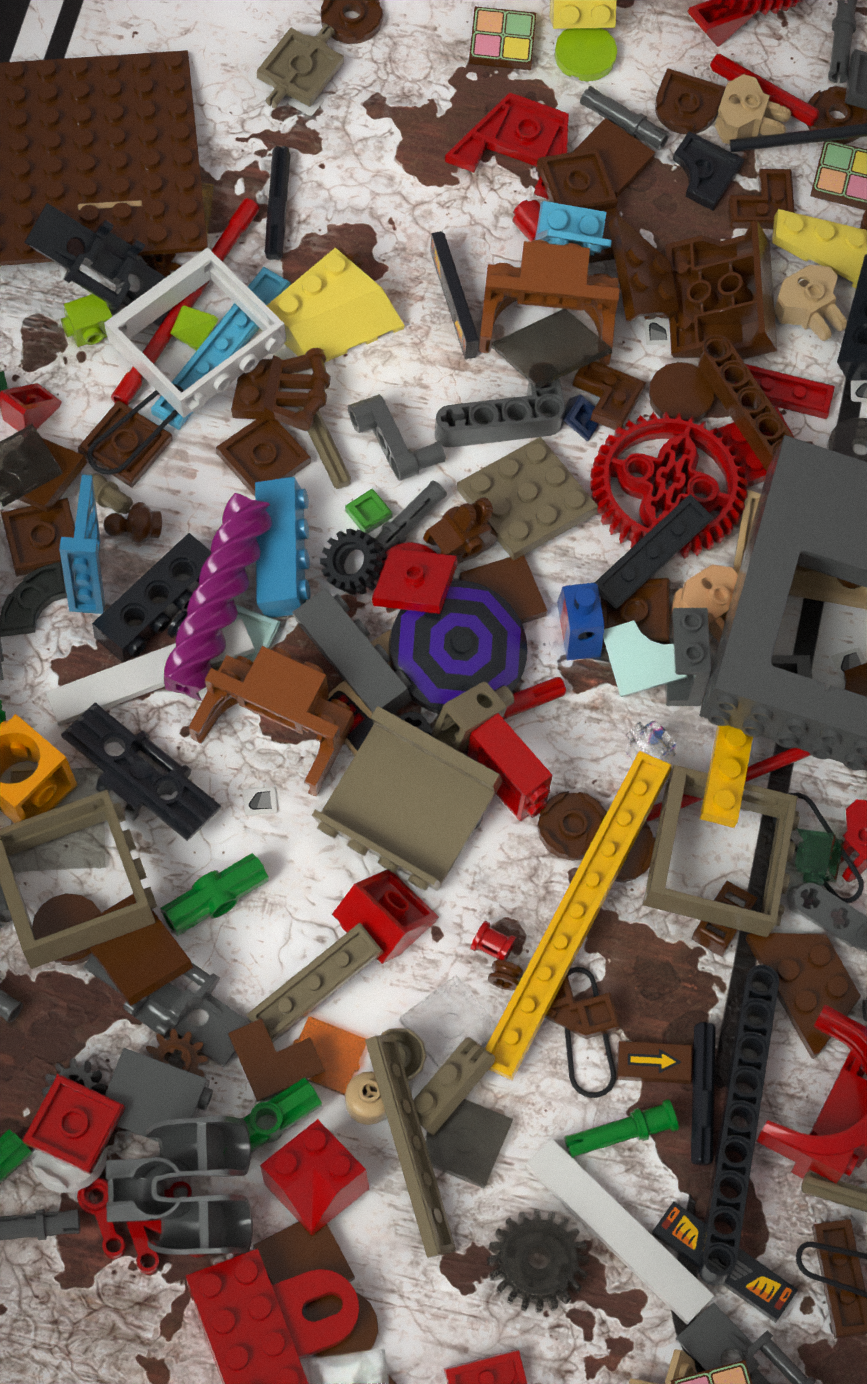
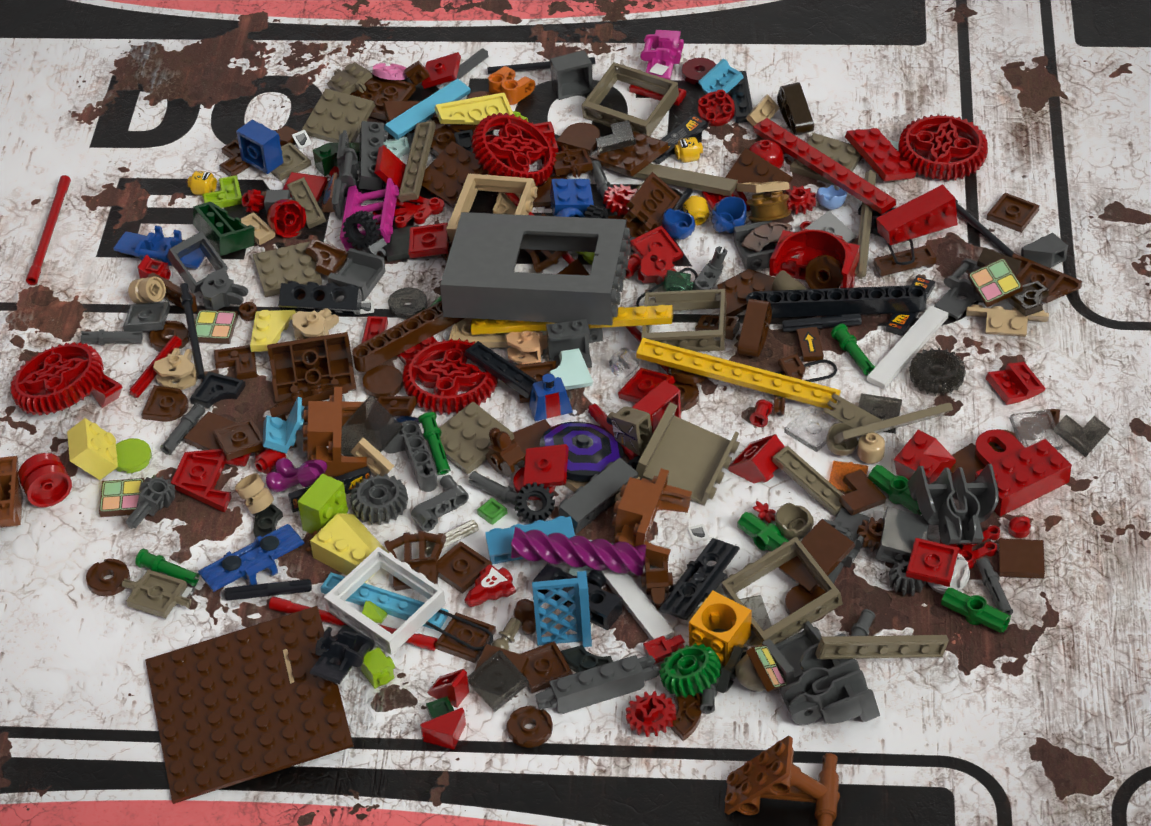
camera: 90 degrees left, 20 degrees down
none -> dark grey gear [126,475,175,529]
none -> green pin [135,548,200,586]
none -> blue piece [198,524,305,592]
none -> tan wheel [235,473,274,514]
none -> pearl dark grey tile [253,504,283,539]
none -> magenta piece [266,458,327,493]
none -> lime brick [297,474,348,534]
none -> dark grey gear [350,473,408,525]
none -> tan plate [351,437,394,476]
none -> green pin [418,412,451,475]
none -> red rock [464,564,517,607]
none -> red tile [618,368,675,403]
none -> reddish brown hinge [641,557,673,610]
none -> red plate [643,635,685,665]
none -> reddish brown beam [738,299,772,357]
none -> red plant [753,501,776,523]
none -> dark tan helmet [772,270,807,291]
none -> dark tan hair [775,502,814,540]
none -> reddish brown tile [805,255,843,289]
none -> reddish brown tile [998,538,1045,579]
none -> red tile [1008,516,1031,538]

